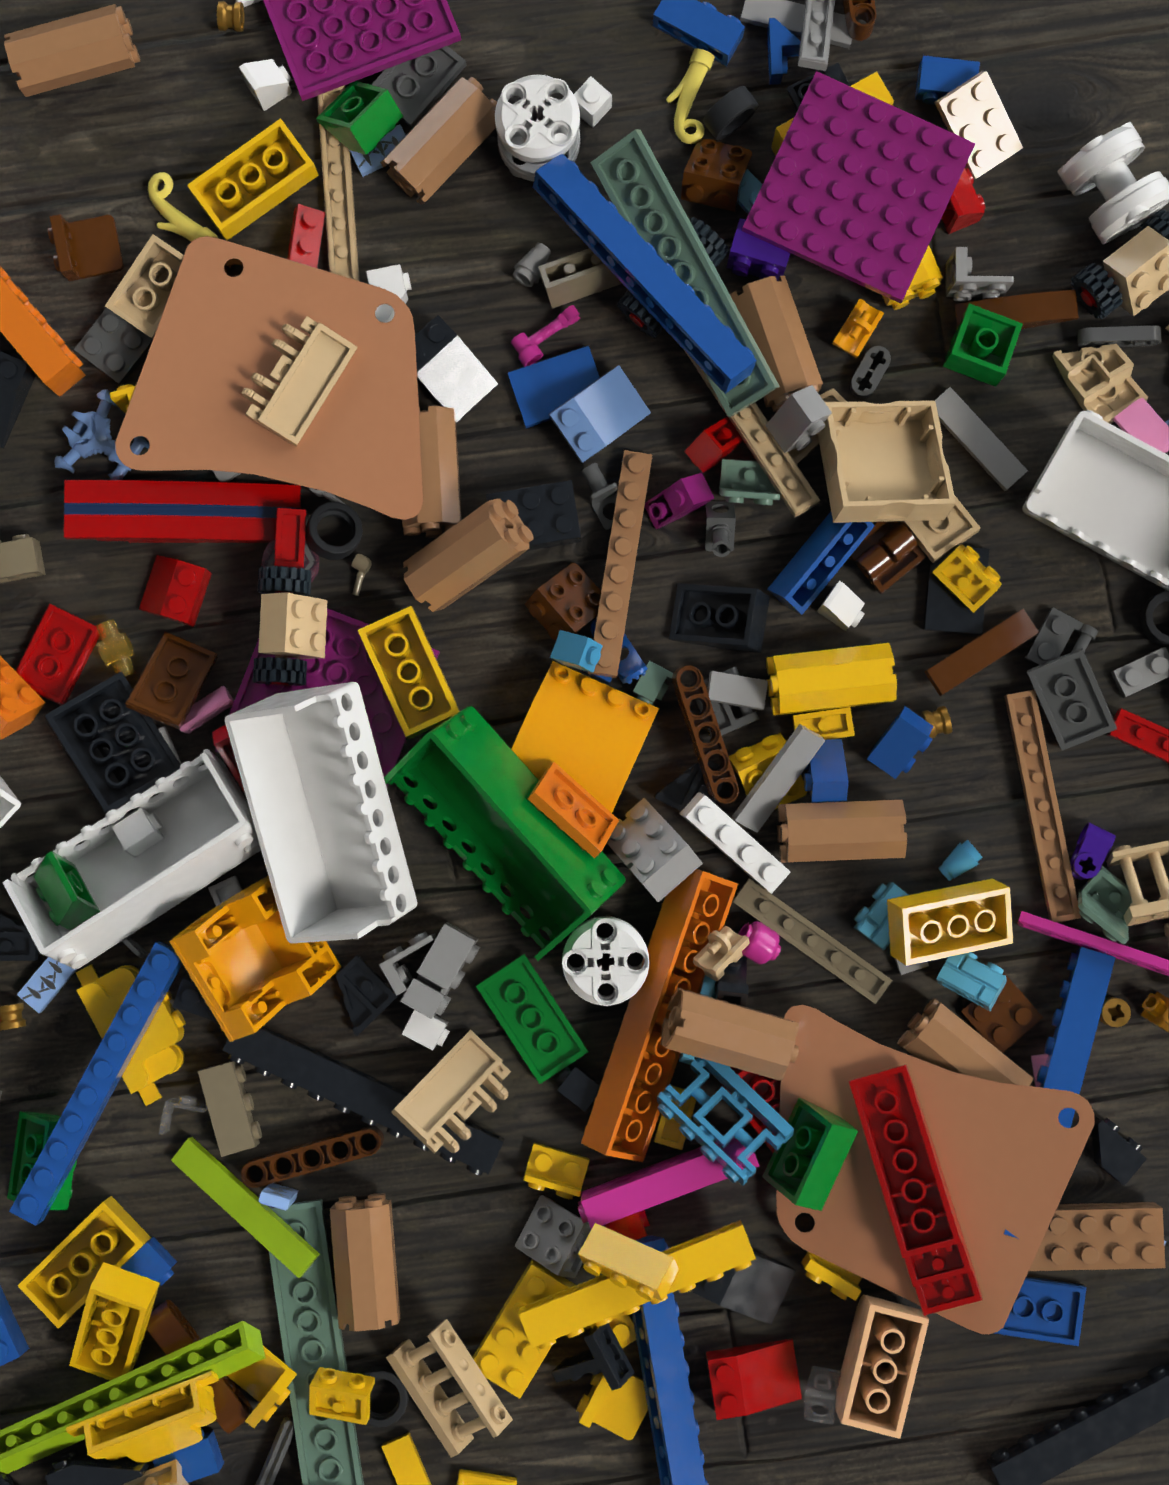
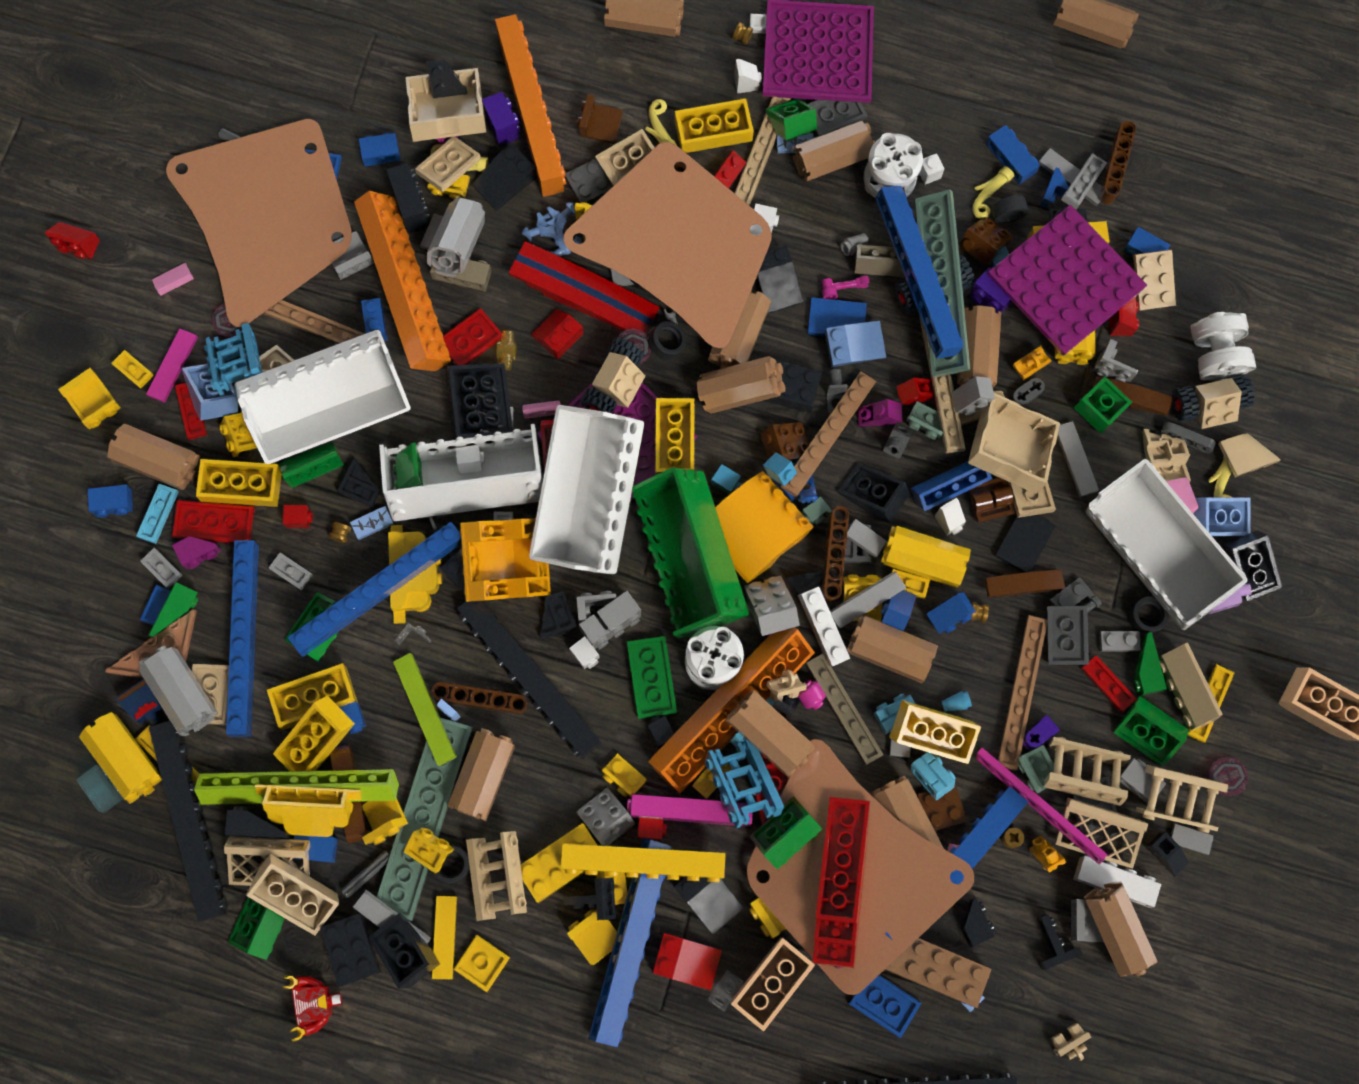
camera: 15 degrees right, 10 degrees down
reddish brown tile [126,632,218,730] -> none
dark tan brick [198,1060,262,1157] -> none
tan hinge [241,316,358,447] -> none
red tile [274,508,306,568] -> none
dark tan hand [351,554,372,596] -> none
tan hinge [391,1029,511,1154] -> none
orange plate [527,762,619,858] -> none
yellow brick [578,1223,679,1302] -> none
yellow bracket [932,544,1002,613] -> none
none -> dark azure brick [711,464,742,495]

